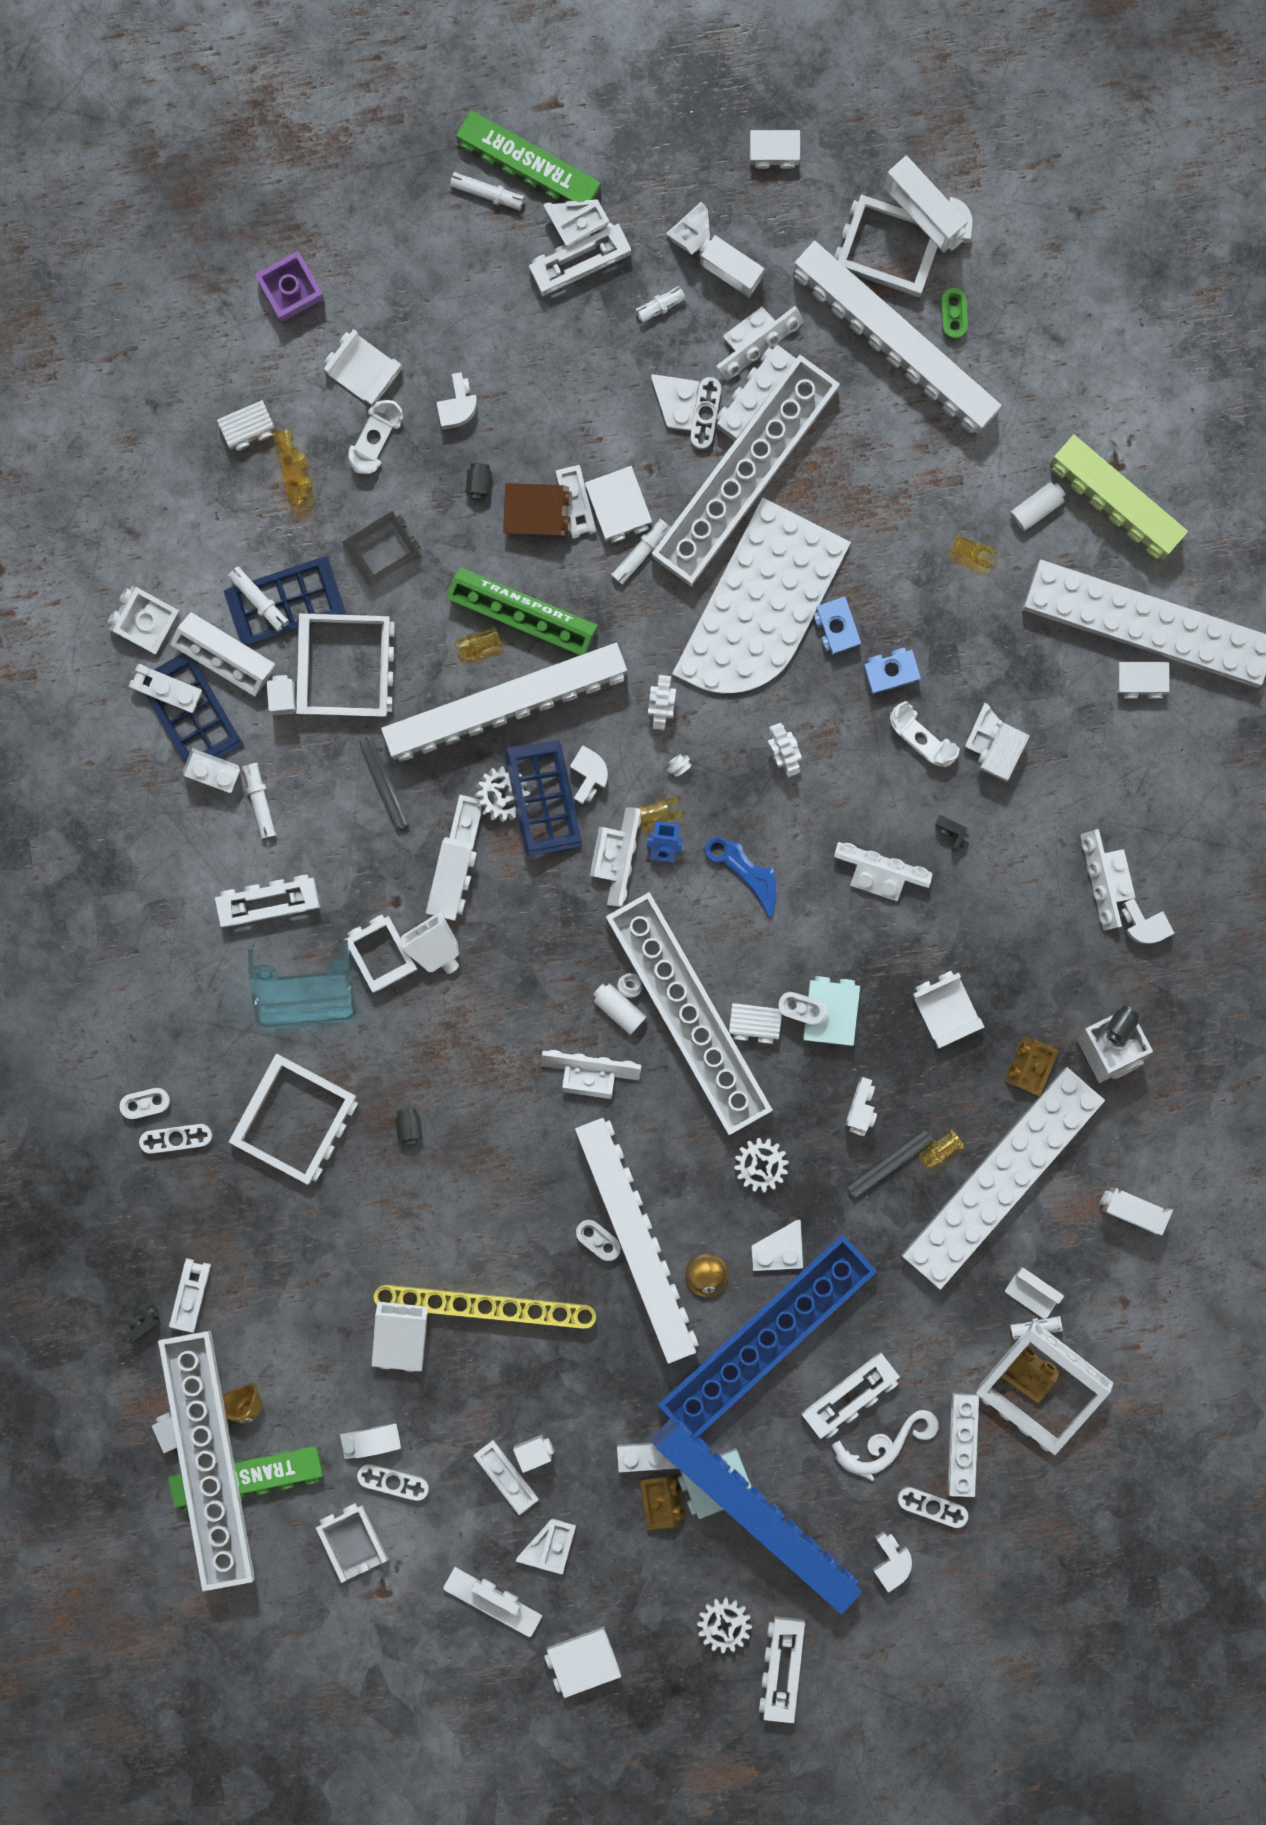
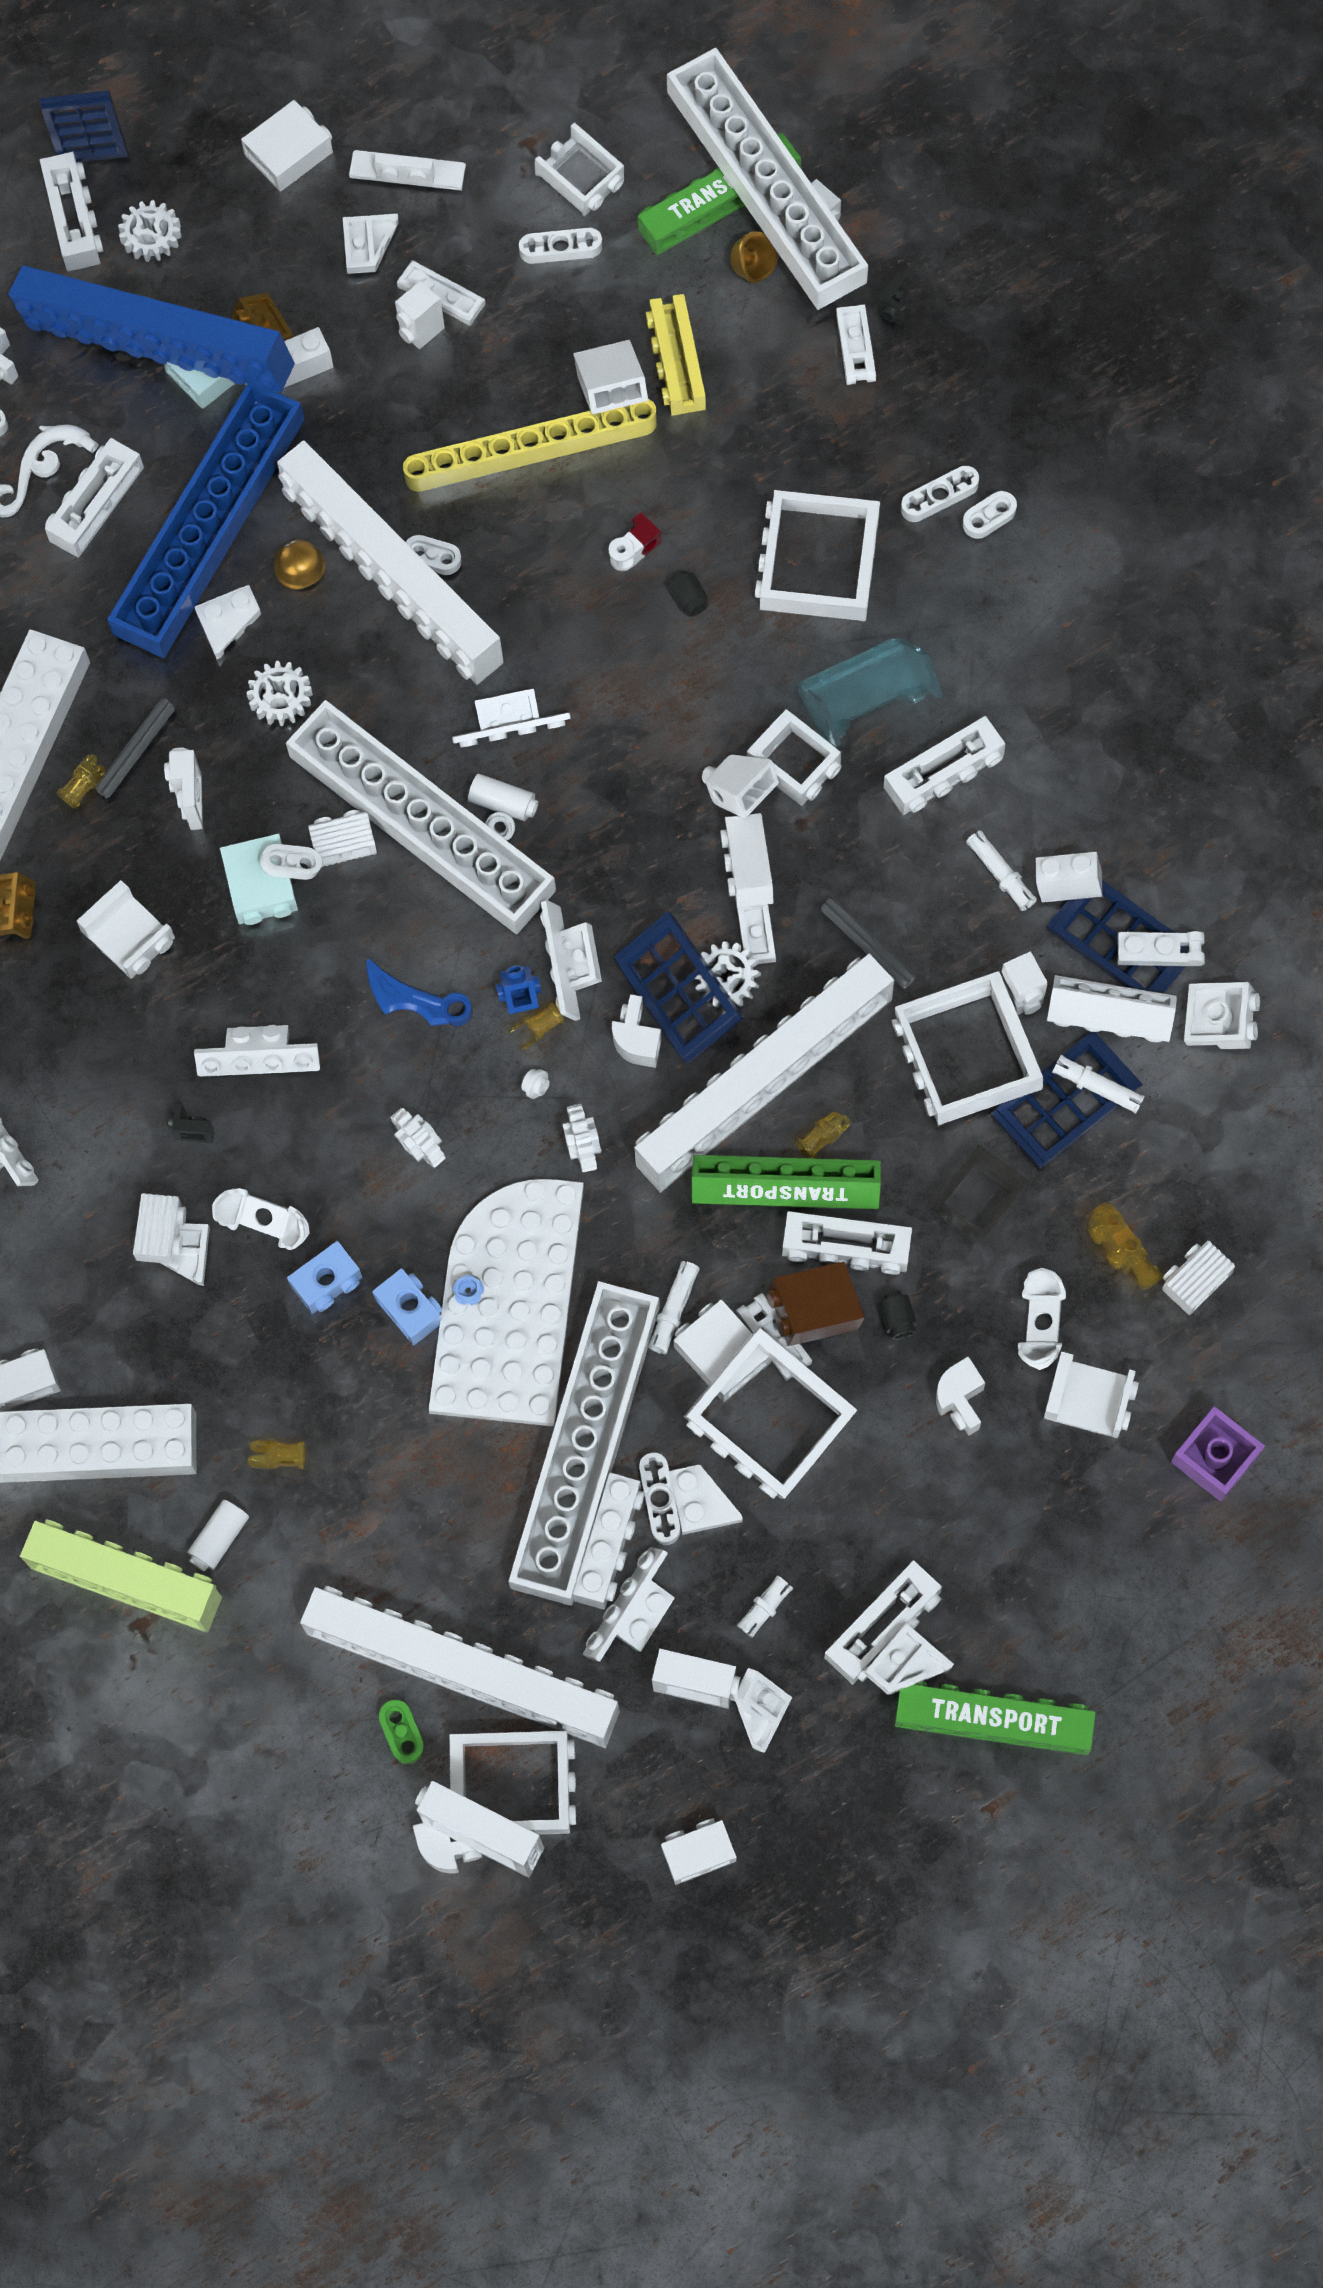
camera: 165 degrees right, 15 degrees down
white brick [340,1424,401,1459] -> none
white pin [450,172,525,211] -> none
none -> dark blue piece [39,90,128,163]
none -> light blue plate [453,1275,484,1305]
none -> leg [608,512,662,571]
none -> light yellow brick [645,294,706,416]
none -> white window [683,1328,857,1499]
none -> white brick [782,1212,912,1275]

